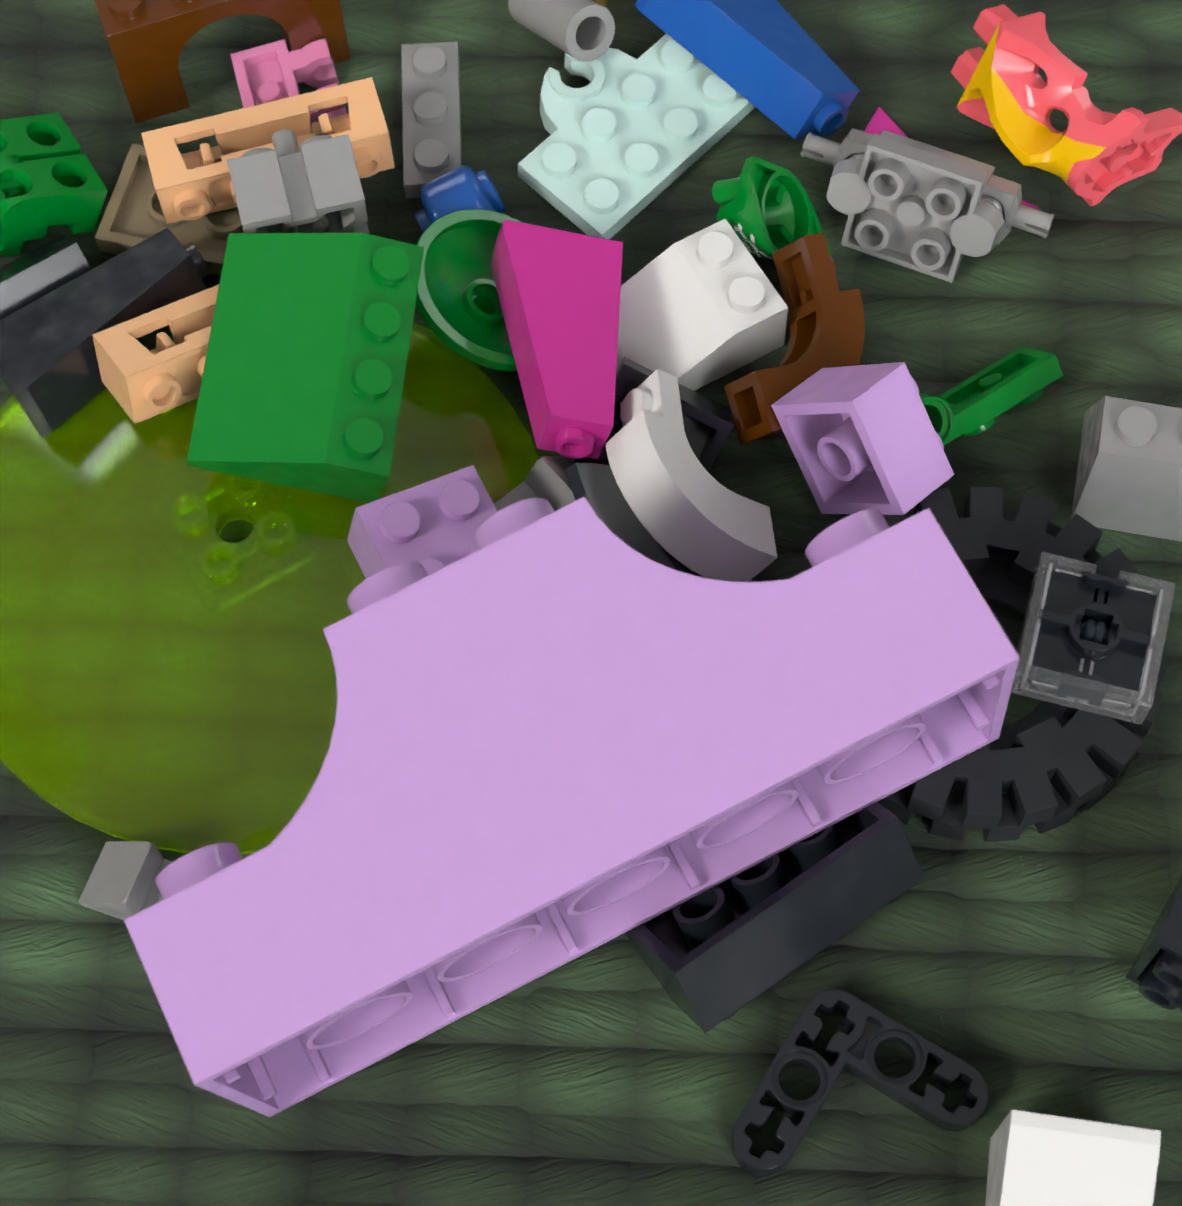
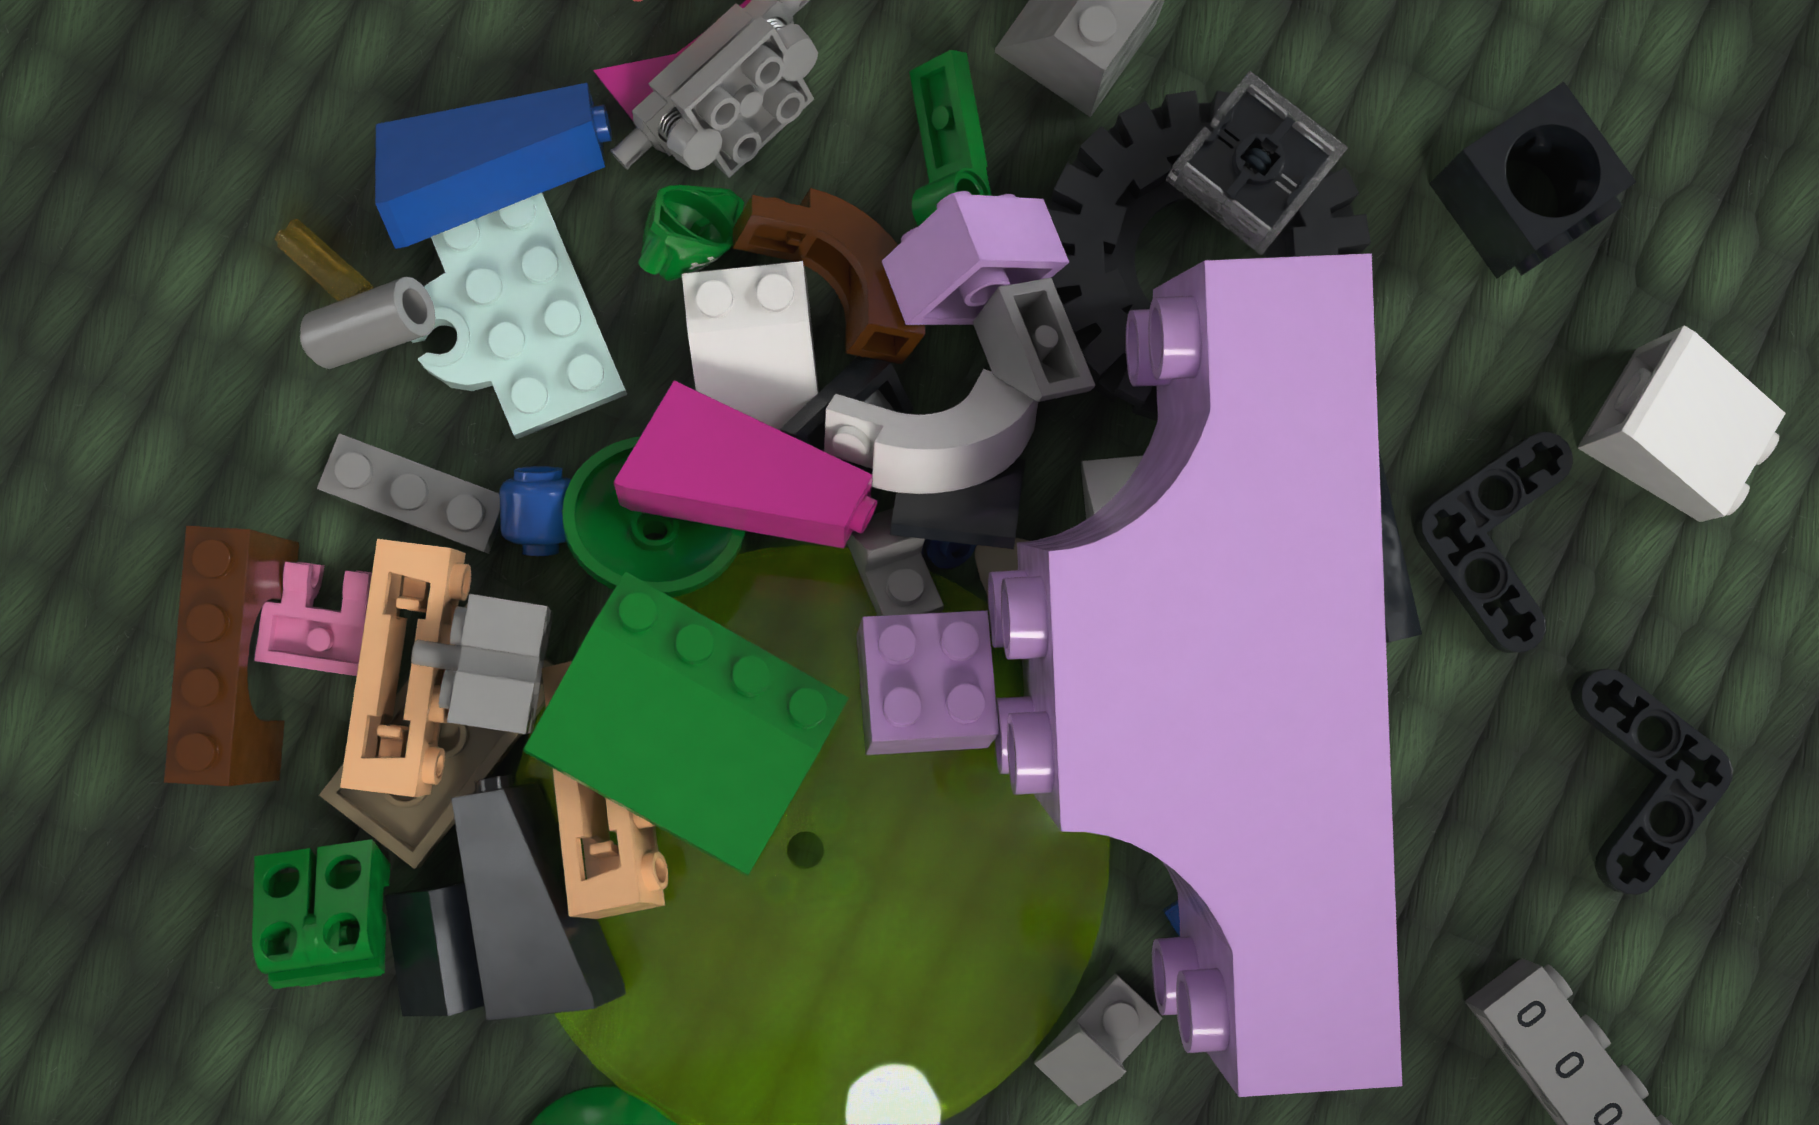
camera: 70 degrees left, 20 degrees up
none -> light grey slope [973,278,1096,402]

